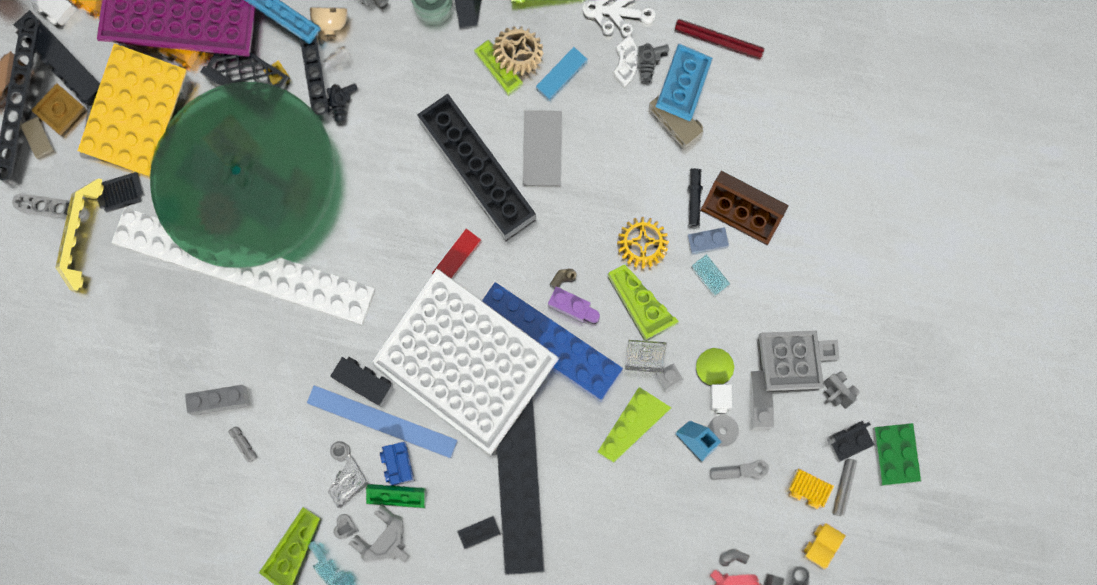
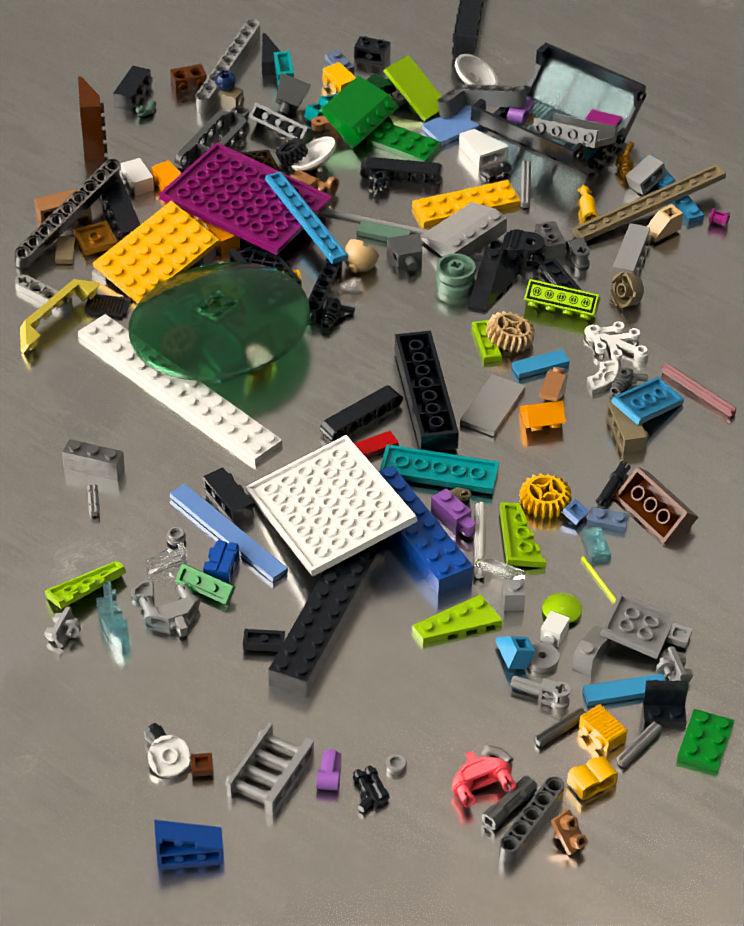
camera: 20 degrees right, 35 degrees down
none -> black beam [320,385,403,441]
none -> teal plate [379,444,499,494]
none -> white axle [473,502,486,579]
none -> light orange slope [519,400,566,431]
none -> dark grey axle [534,708,586,747]
none -> medium nougat slope [538,367,568,402]
none -> medium blue plate [562,498,590,525]
none -> neon yellow piece [581,556,616,603]
none -> dark azure tile [582,673,665,706]

